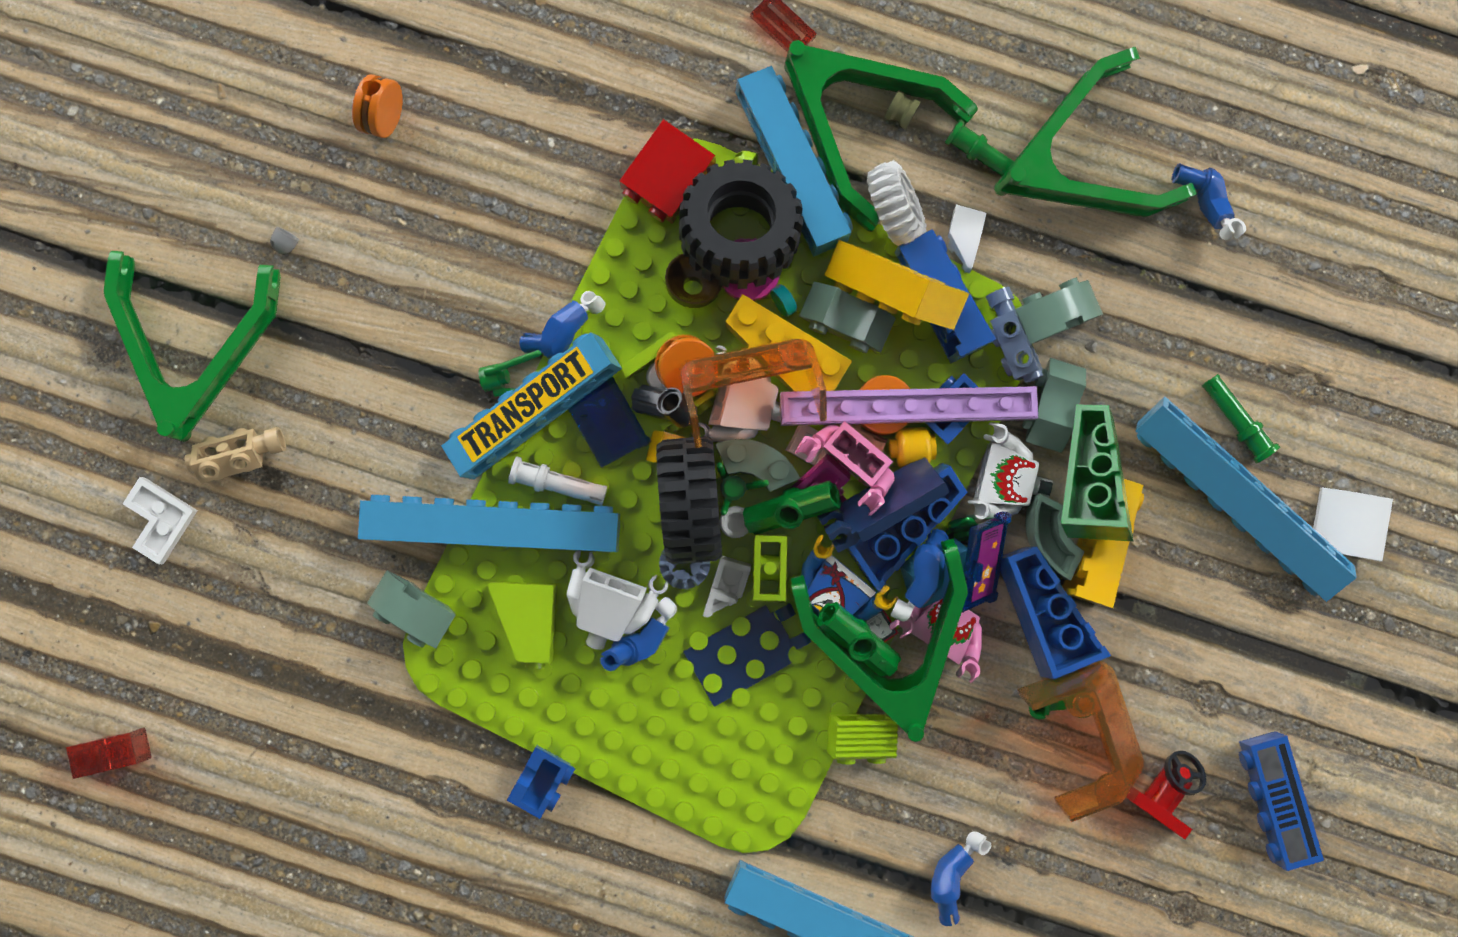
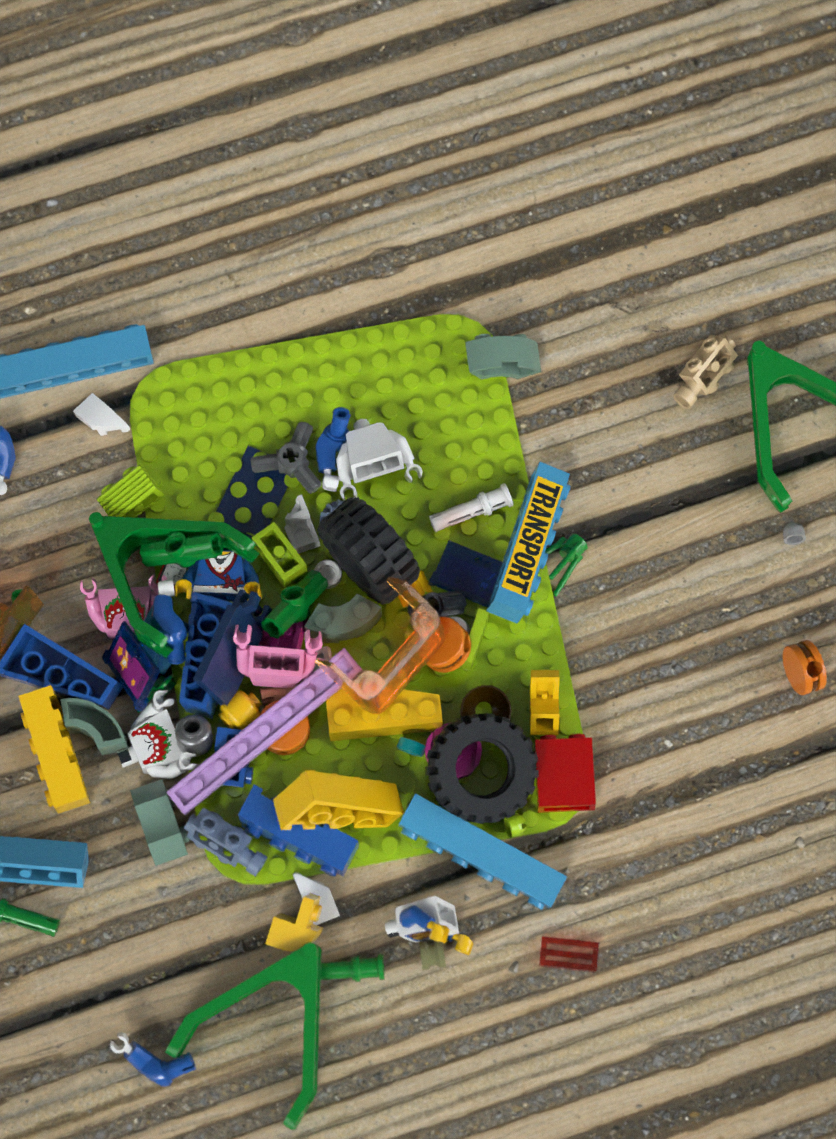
camera: 150 degrees right, 15 degrees down
clear red brick [66,727,152,779] -> none
white plate [123,477,198,564] -> none
dark azure brick [358,495,620,552] -> none
lime slope [488,581,557,669] -> none
blue cylinder [507,745,576,819] -> none
blue arm [519,291,606,358] -> none
torso [693,346,781,442] -> none
green plant [716,462,769,516] -> none
green piece [784,40,978,232] -> none
sand green brick [799,281,896,353] -> none
white gear [867,160,927,246] -> none
sand green brick [1015,277,1103,344] -> none
green wedge [1061,404,1134,542] -> none
none -> white slope [73,393,130,436]
none -> flat silver head [175,715,213,757]
none -> dark grey bush [251,422,321,494]
none -> yellow brick [265,893,323,951]
none -> torso [385,896,473,955]
none -> yellow brick [529,670,559,735]

